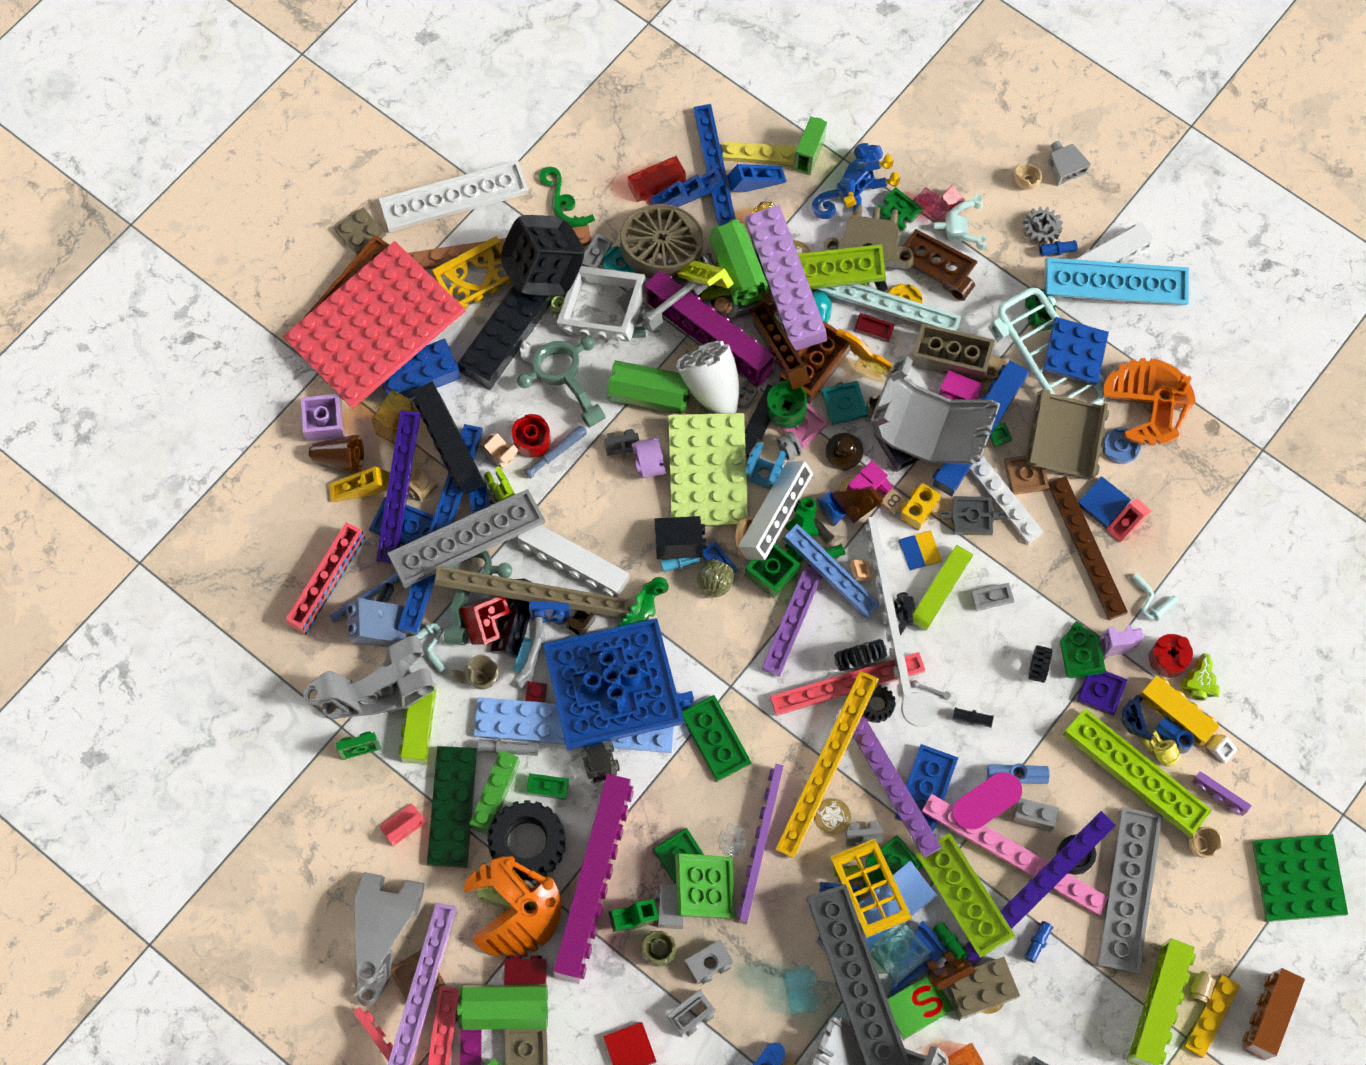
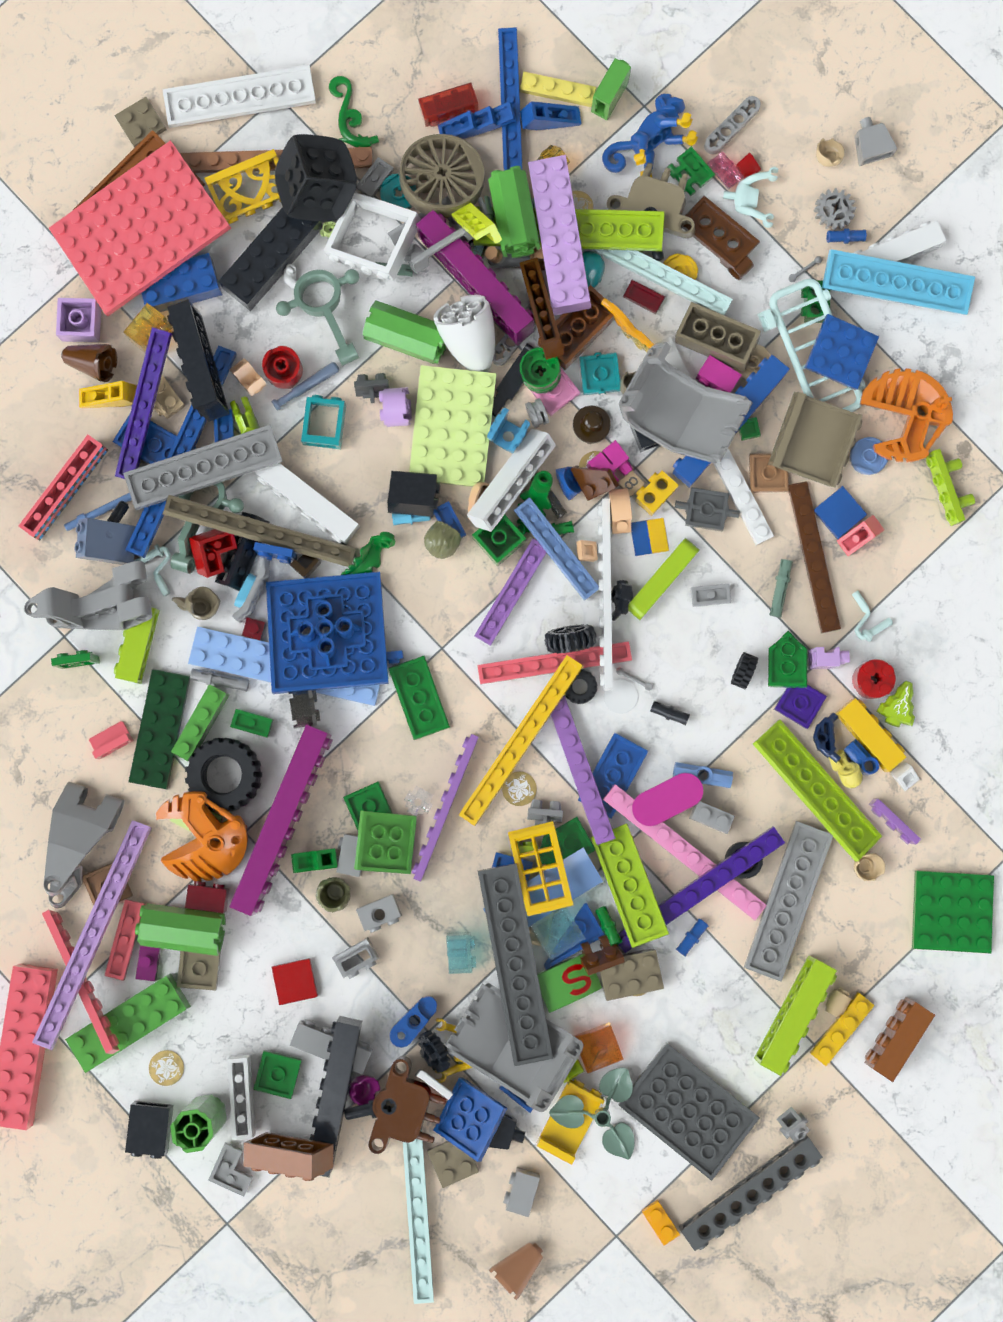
camera: 10 degrees right, 15 degrees up
none -> teal window [301,395,346,450]
none -> light nougat brick [609,488,632,534]
none -> light grey beam [704,96,761,155]
none -> sand green pin [769,559,793,618]
none -> light grey hinge [789,256,822,282]
none -> lime plate [926,449,975,526]

